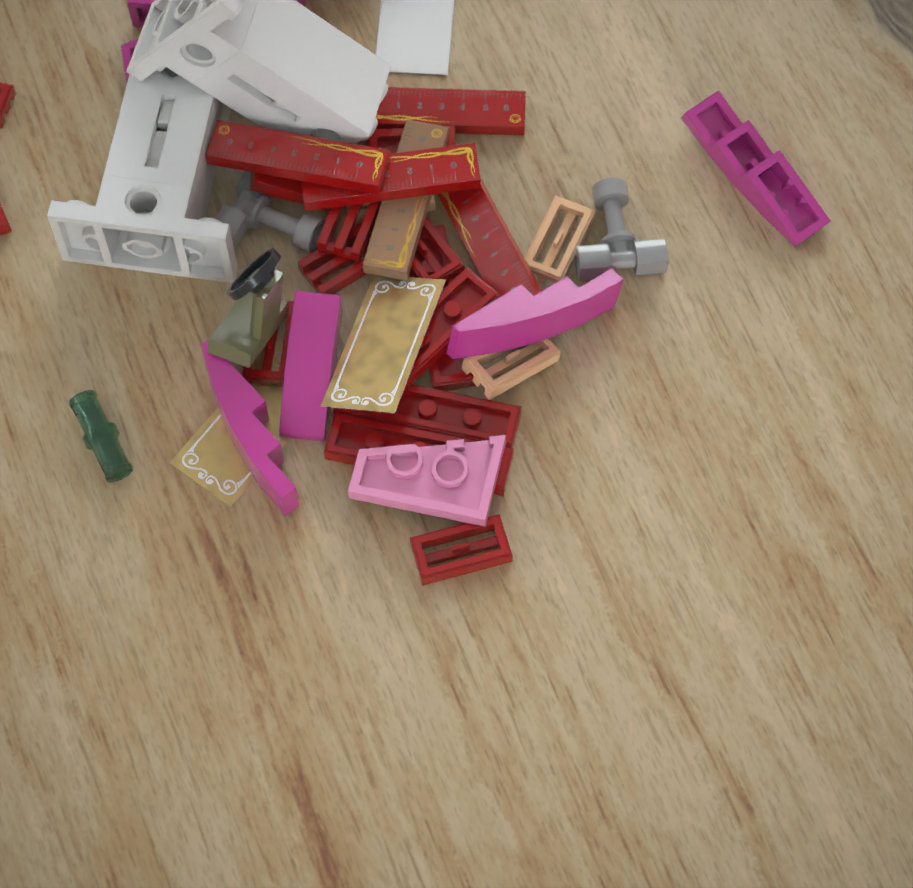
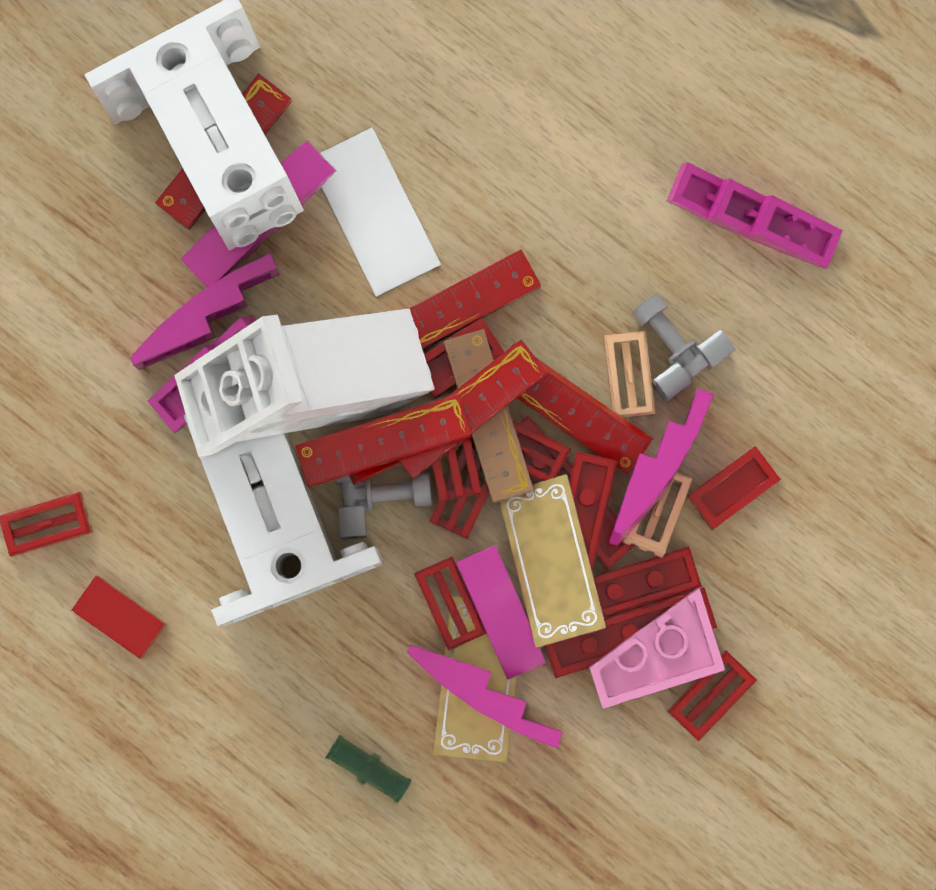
camera: 30 degrees left, 20 degrees up
olive piece [208,248,289,368] -> none
none -> red tile [687,446,781,530]

